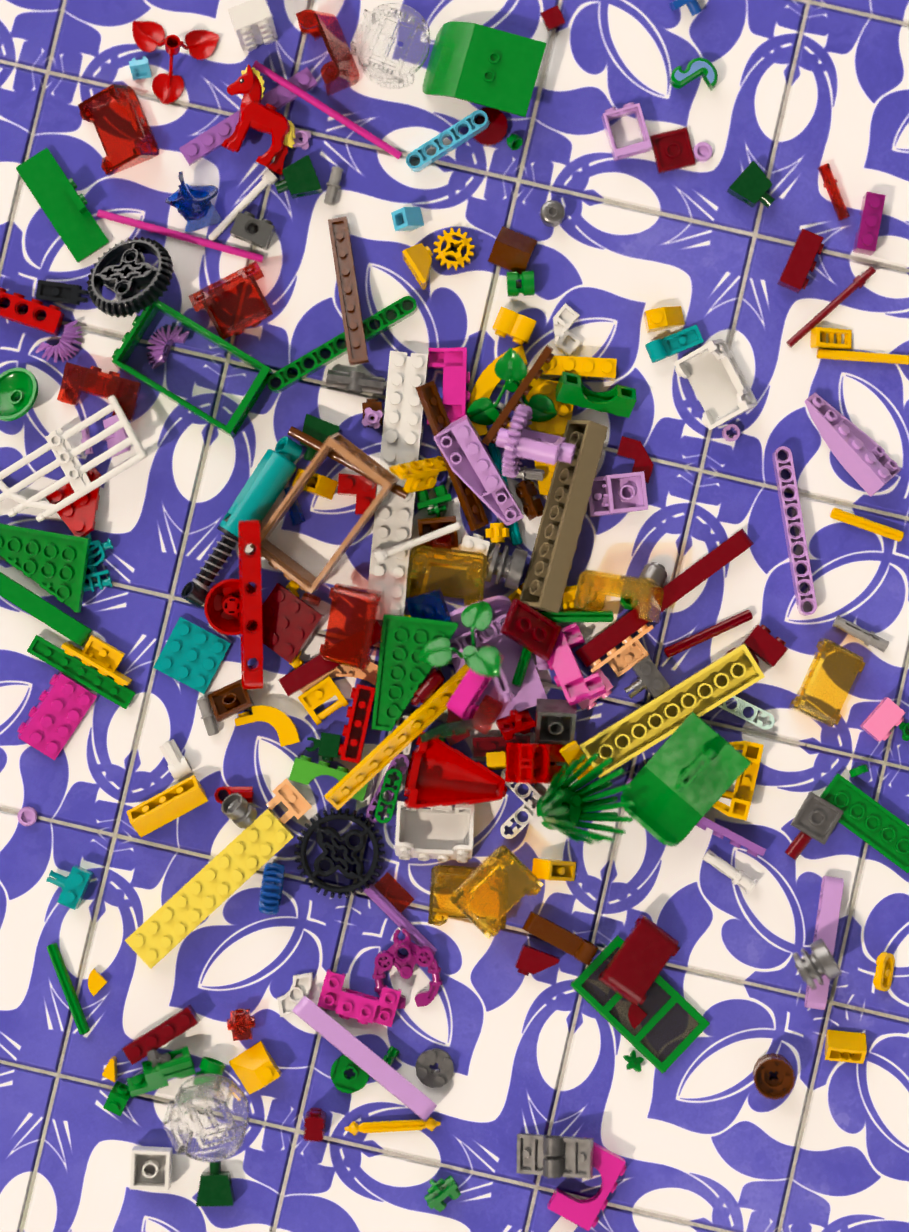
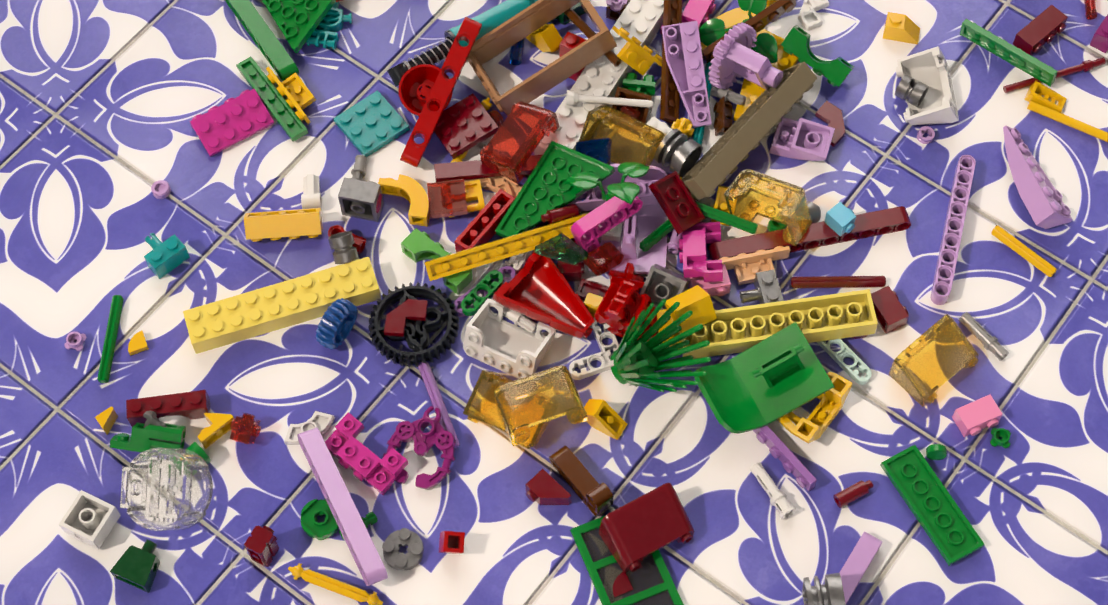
camera: 25 degrees right, 25 degrees down
green bracket [103,1081,131,1116] -> none
reddish brown slope [208,679,255,722] -> none
yellow slope [229,1041,282,1094] -> none
light nougat plate [266,778,312,824] -> none
dark green brick [306,732,341,761] -> none
clear red tile [374,872,415,913] -> none
yellow brick [540,356,617,381] -> none
teal plate [645,324,704,363] -> none
flat silver tile [790,792,844,845] -> none
none -> lavender plate [64,332,87,351]
none -> yellow slope [197,413,237,449]
none -> flat silver brick [338,177,384,222]
none -> dark red tile [384,299,428,337]
none -> clear red tile [427,179,468,219]
none -> red brick [439,531,465,554]
none -> yellow slope [664,285,717,333]
none -> medium azure brick [824,202,856,236]
none -> flat silver wheel [894,75,929,107]
none -> green plate [960,19,1057,87]

